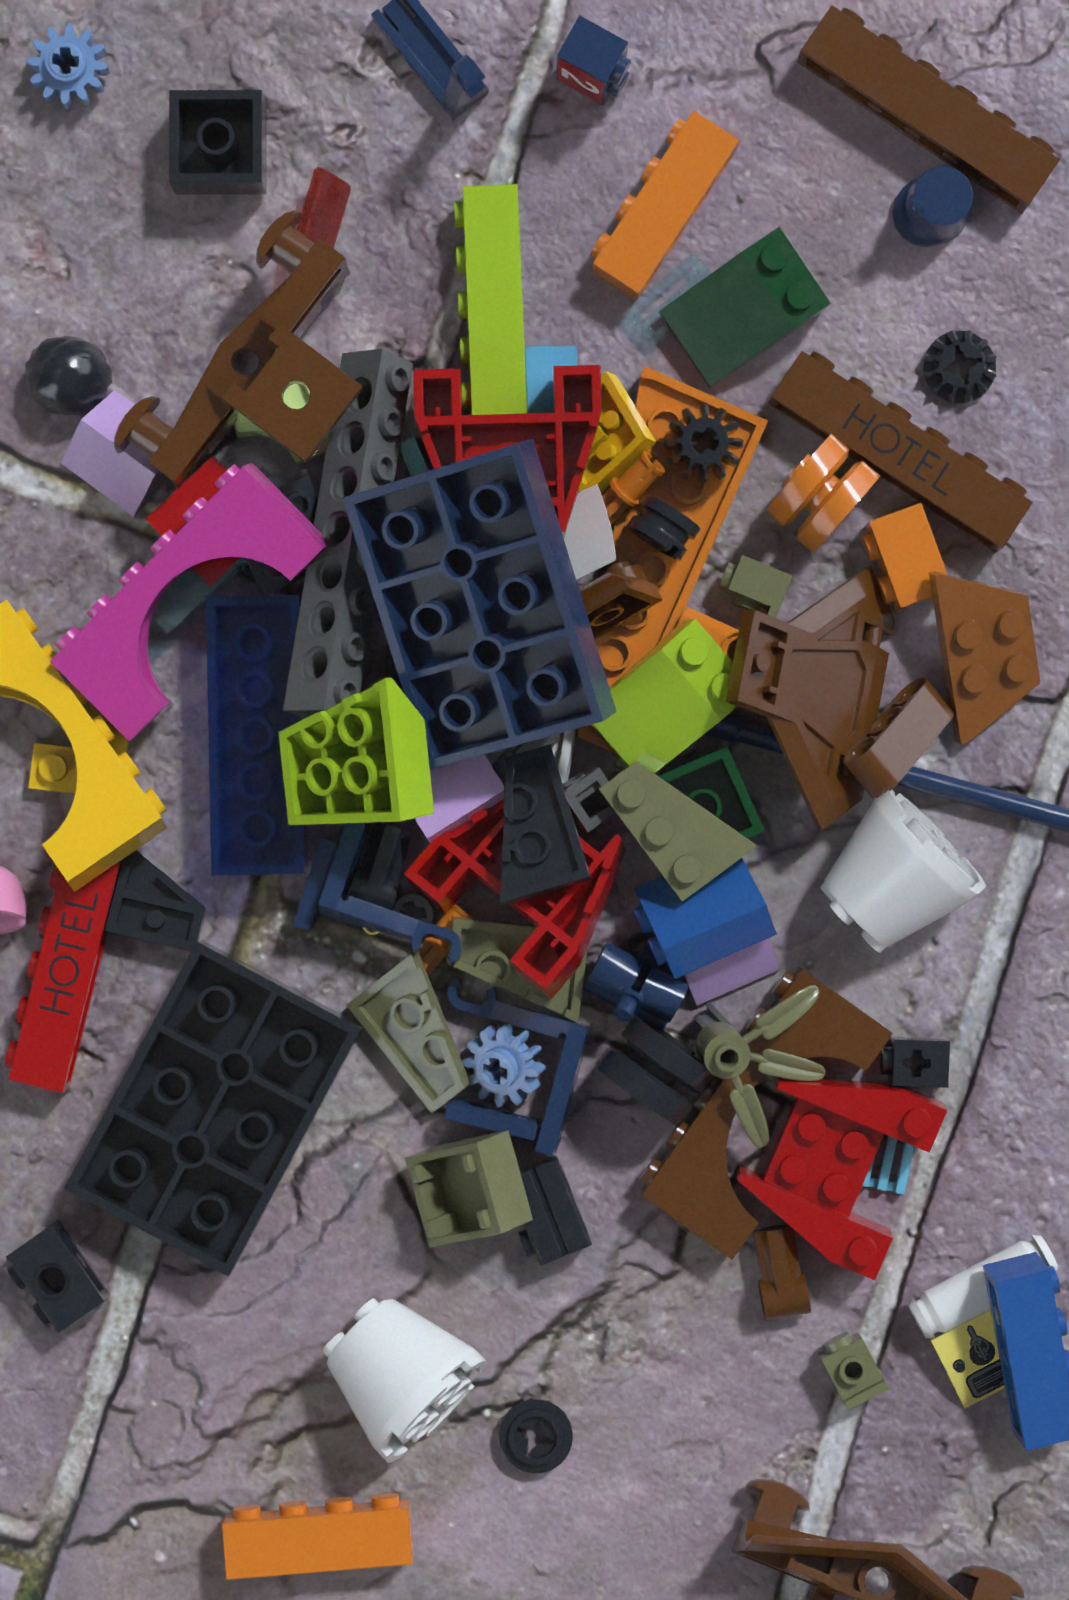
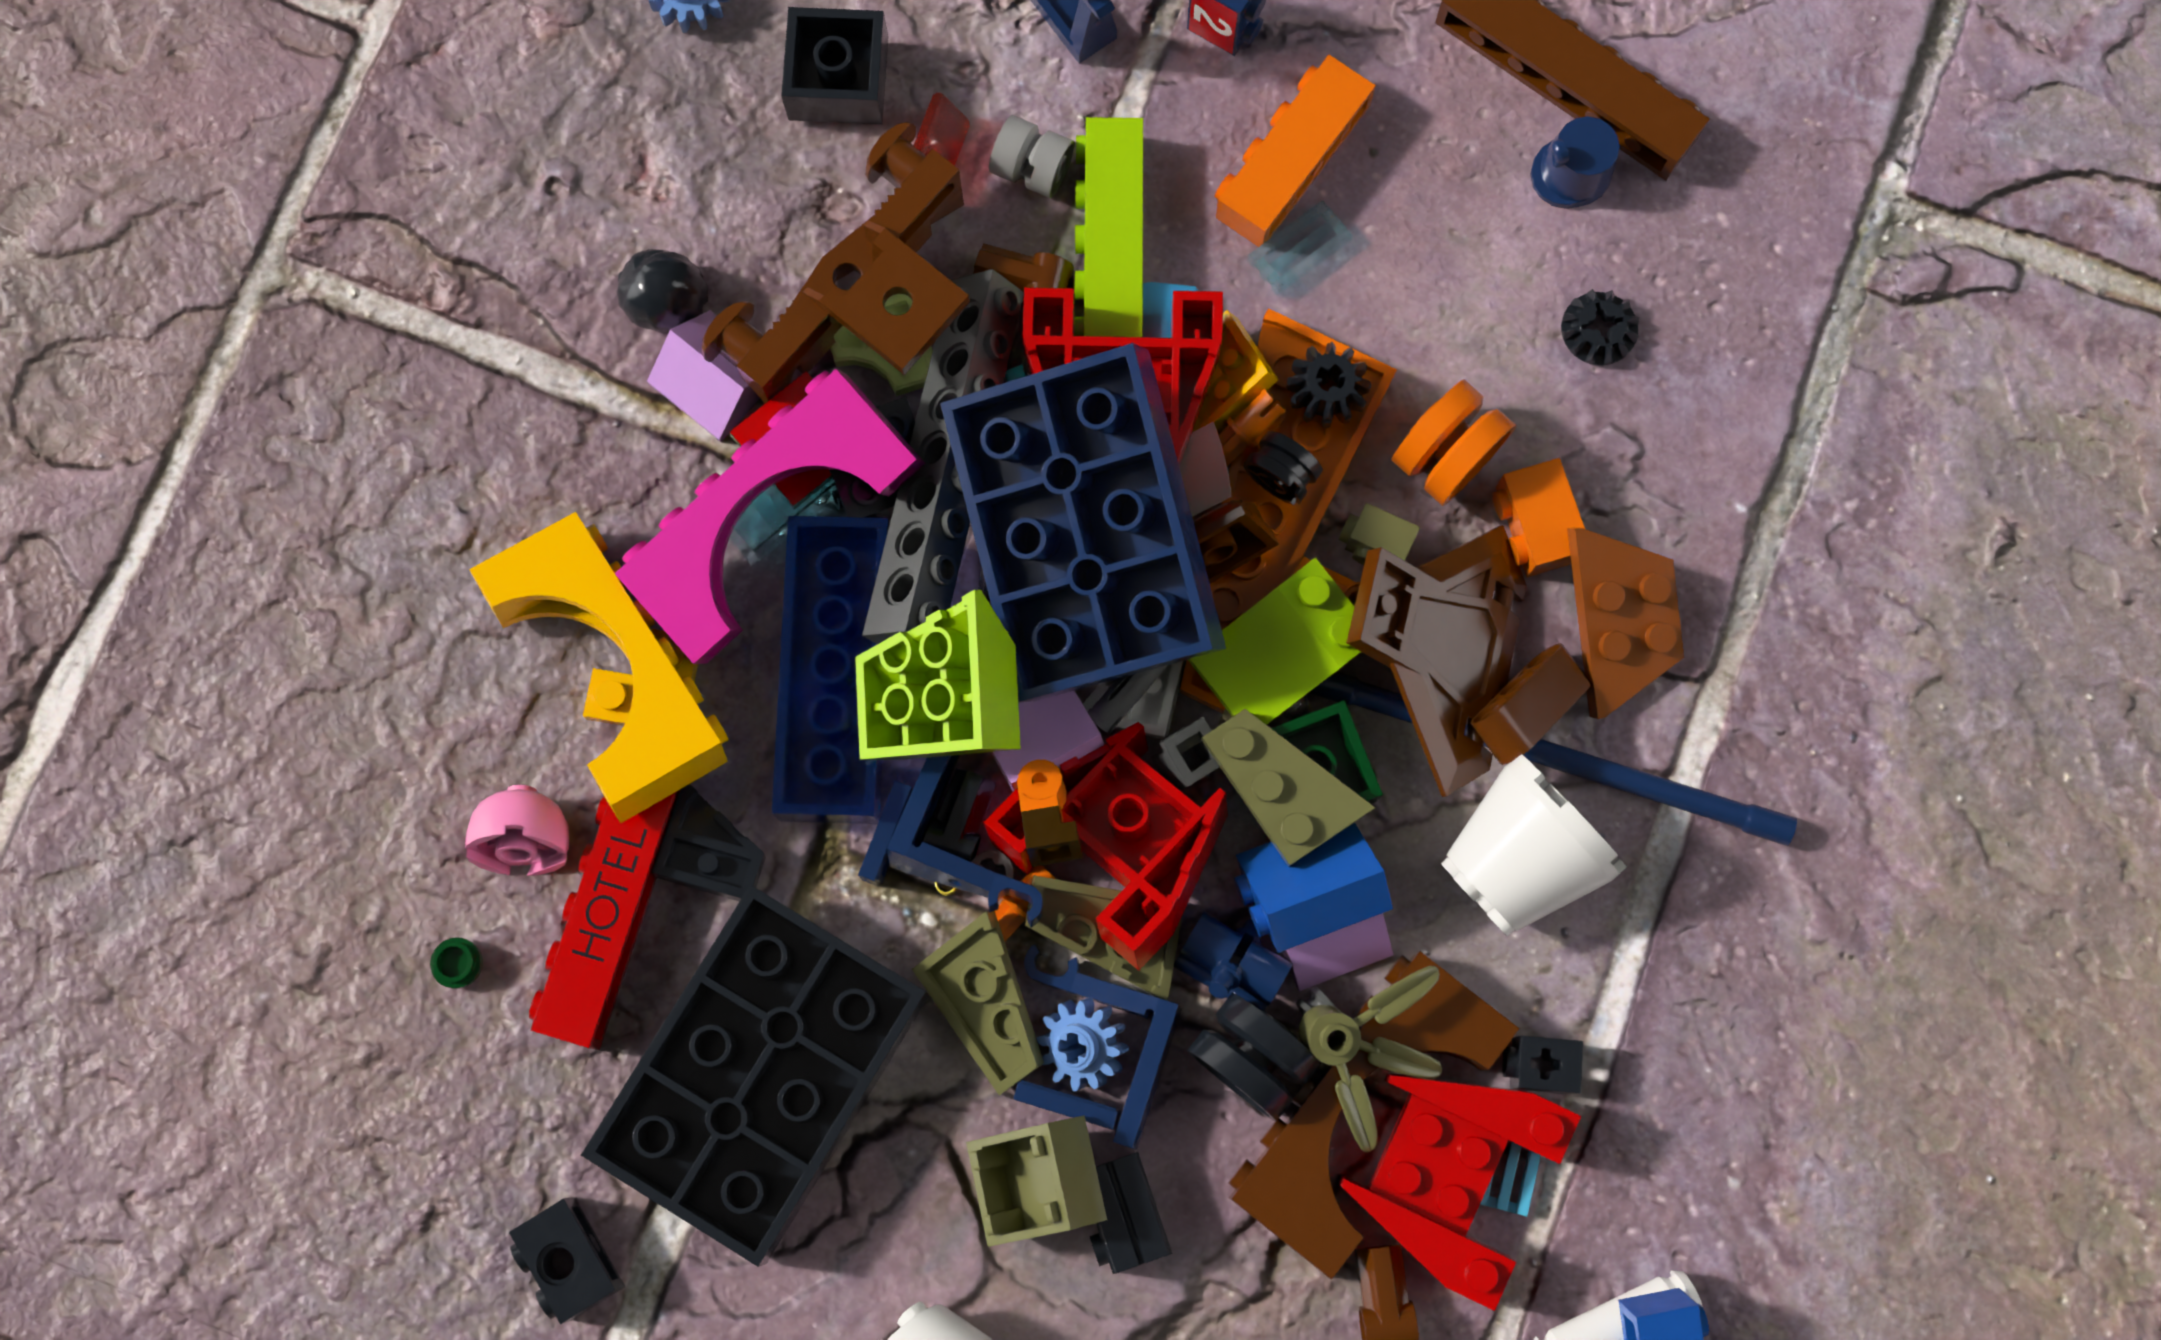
camera: 10 degrees right, 10 degrees down
black wing [500,744,591,906] -> none
dark green slope [659,227,831,388] -> none
reddish brown brick [768,351,1033,553] -> none
none -> reddish brown piece [973,243,1074,305]
none -> light grey wheel [988,115,1075,198]
none -> leg [1017,759,1083,867]

